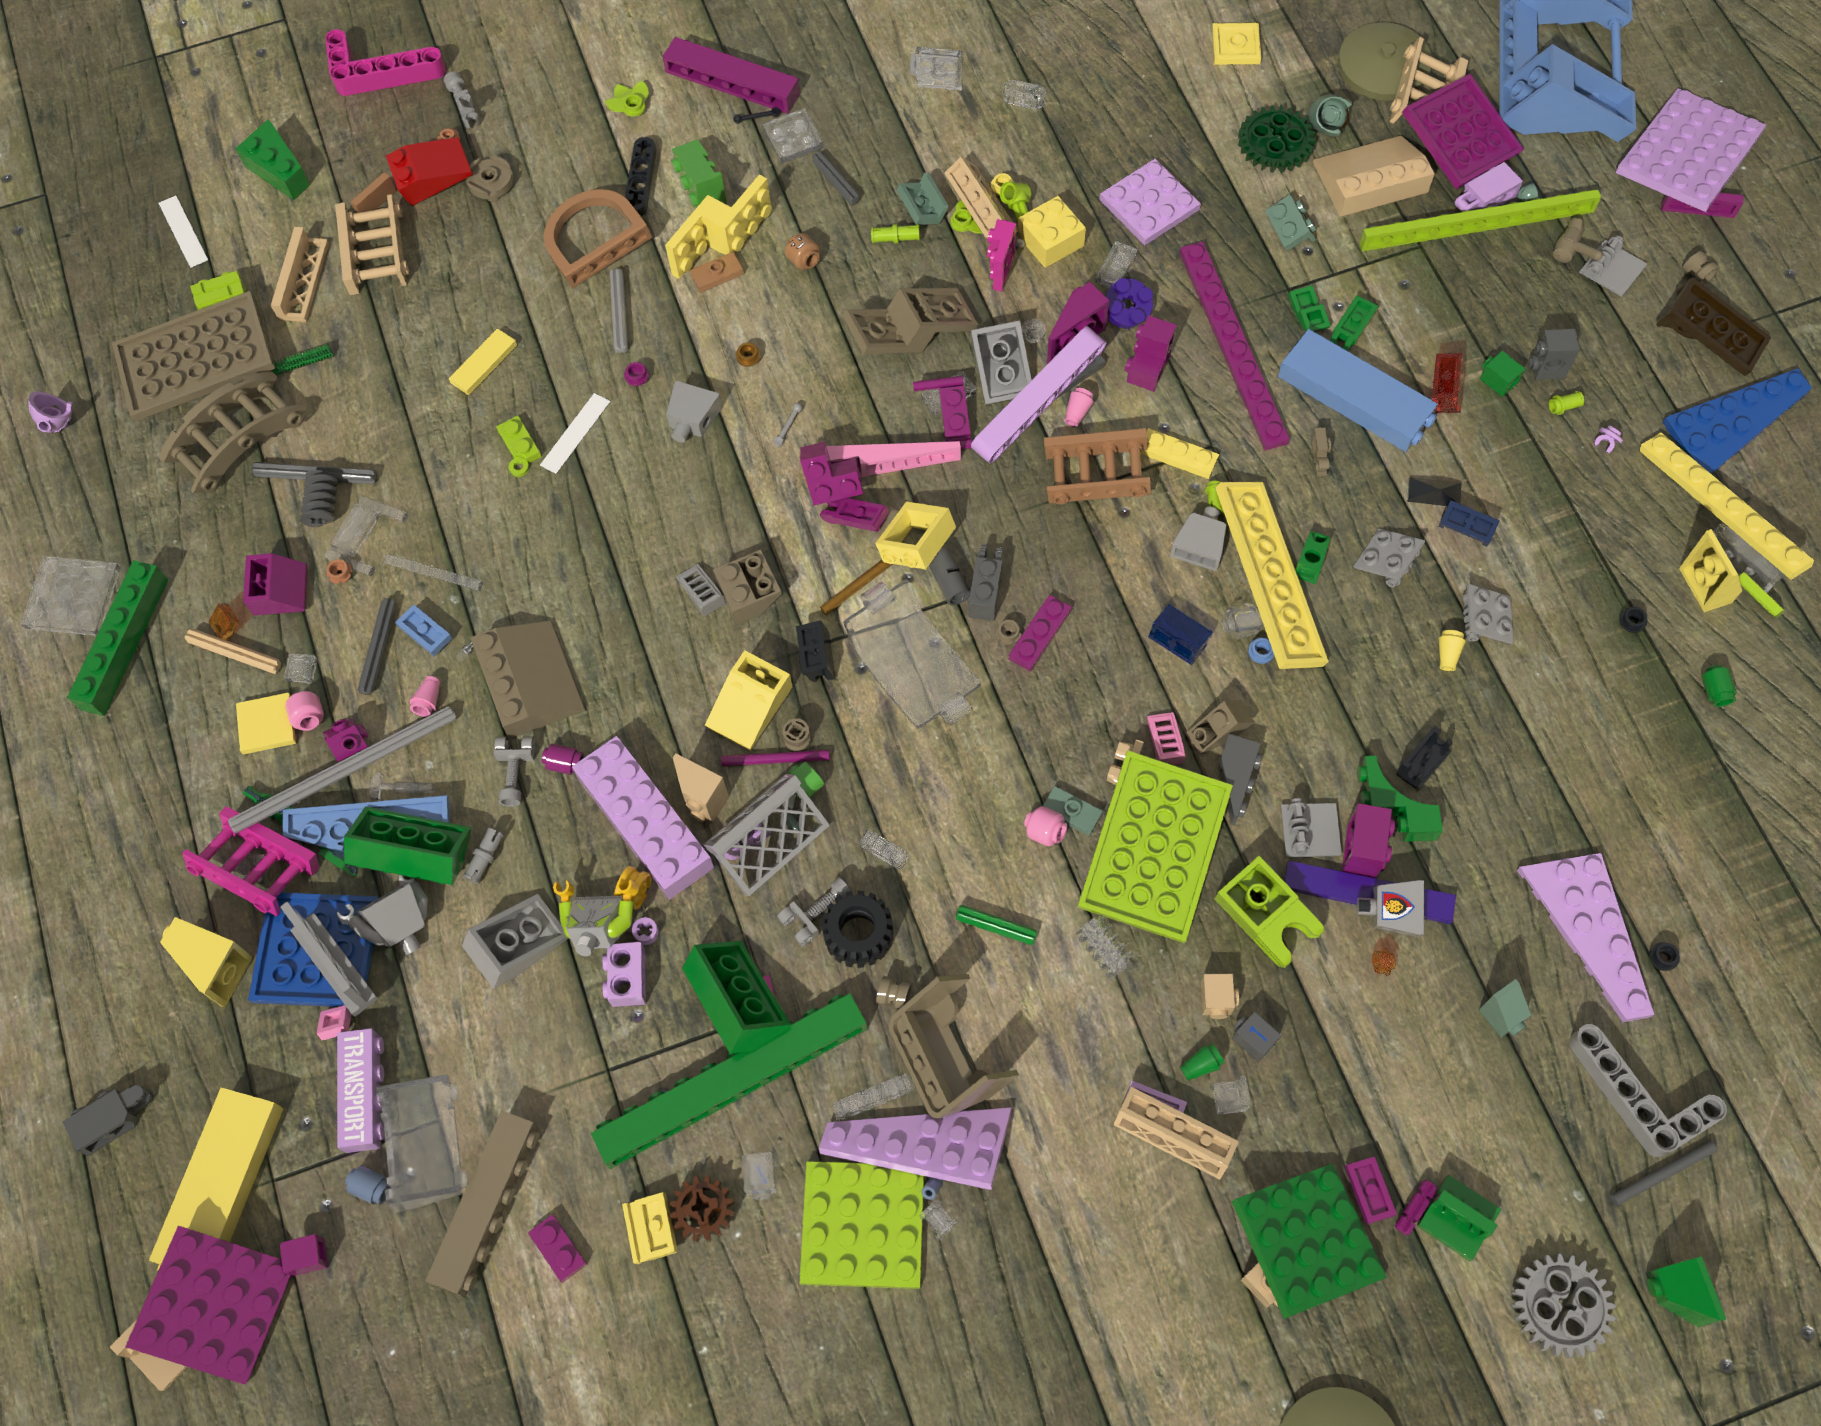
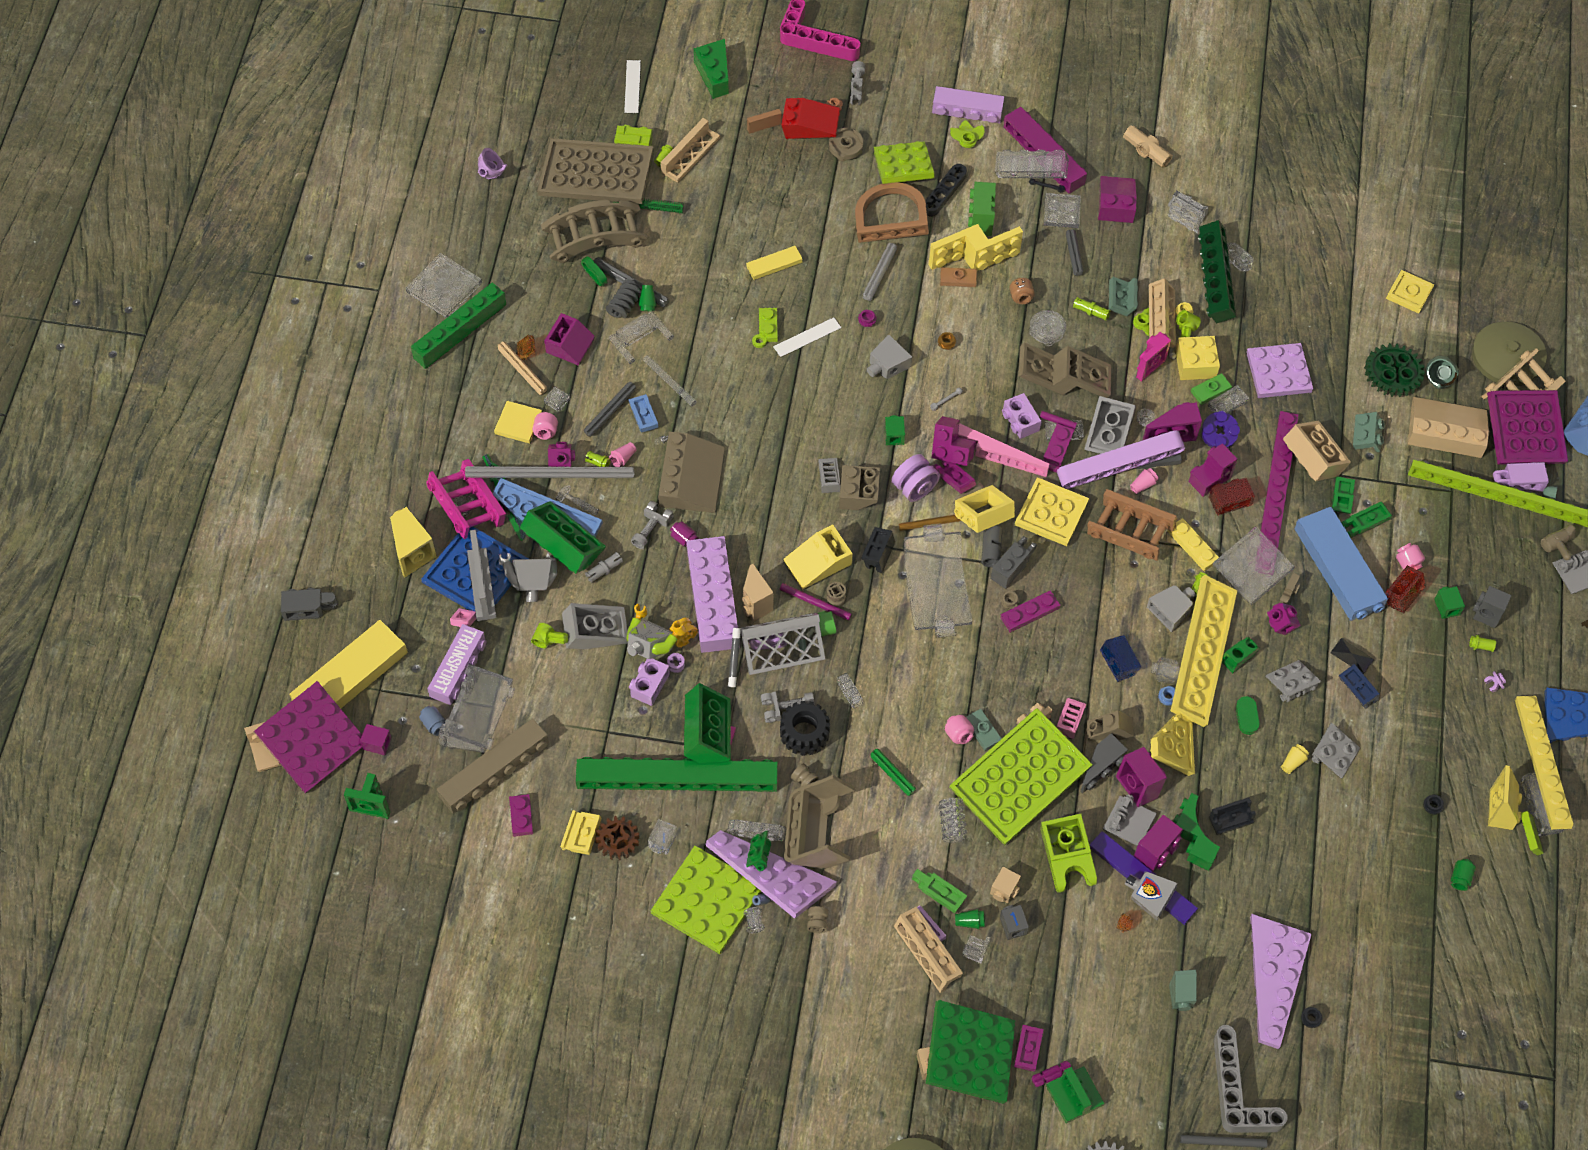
camera: 25 degrees right, 5 degrees down
nougat plate [327,559,352,584] -> none
tan fence [335,194,409,295] -> none
none -> green bracket [344,773,390,819]
none -> lime axle [531,623,568,649]
none -> green tile [581,256,608,287]
none -> lime pin [585,451,610,467]
none -> green cone [639,285,657,311]
none -> lime pin [654,145,673,167]
none -> dark grey bar [728,628,741,687]
none -> green hinge [746,830,771,871]
none -> dark tan wheel [807,906,829,933]
none -> lime plate [874,141,934,184]
none -> green brick [884,415,905,445]
none -> lavender wheel [892,454,940,502]
none -> bright green hinge [912,869,967,914]
none -> lavender brick [932,86,1004,123]
none -> clear brick [995,150,1069,178]
none -> lavender brick [1002,393,1041,439]
none -> light yellow plate [1015,477,1089,546]
none -> clear tile [1029,310,1066,346]
none -> magenta slope [1098,176,1136,223]
none -> magenta brick [1116,747,1167,807]
none -> tan piece [1123,125,1173,167]
none -> light yellow plate [1150,713,1195,776]
none -> bright green plate [1191,373,1232,405]
none -> dark green brick [1198,220,1236,324]
none -> clear red brick [1209,478,1255,516]
none -> clear plate [1212,526,1295,605]
none -> green tile [1236,696,1259,735]
none -> magenta brick [1267,603,1301,635]
none -> tan brick [1283,421,1351,481]
none -> bright pink head [1396,543,1425,572]

